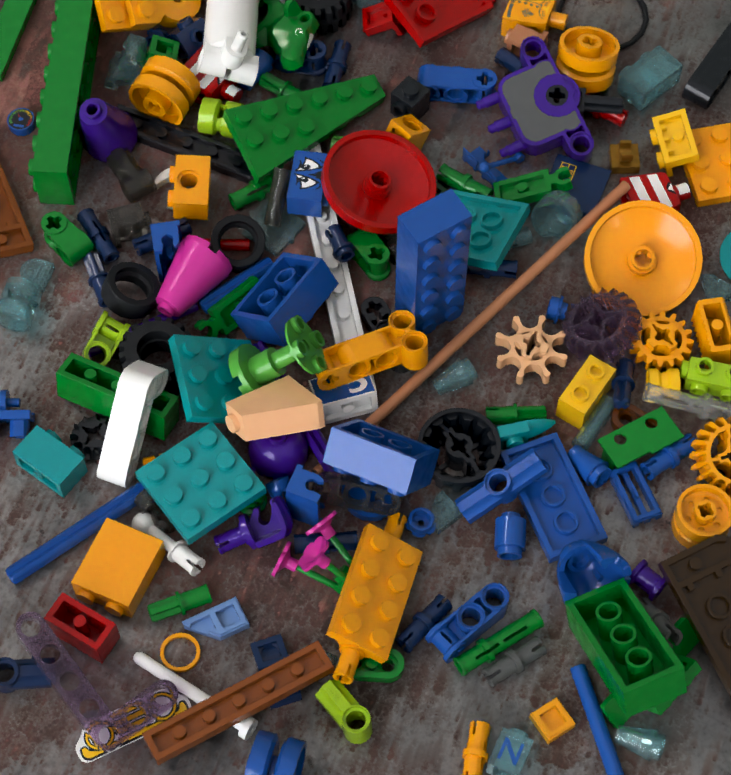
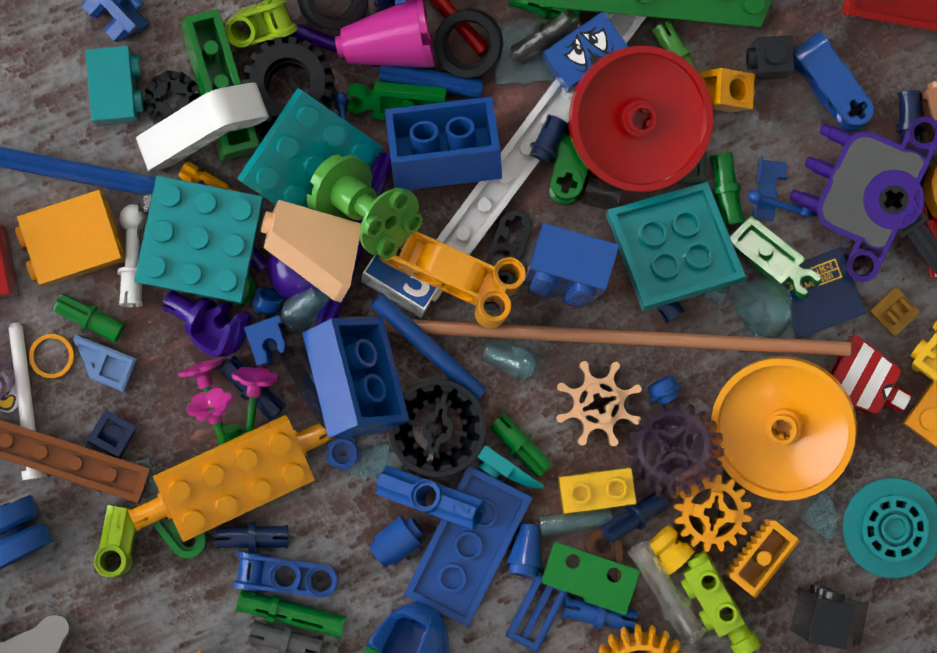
camera: 45 degrees right, 25 degrees up
none -> clear light blue cone [282,285,330,330]
none -> blue piece [370,293,486,400]

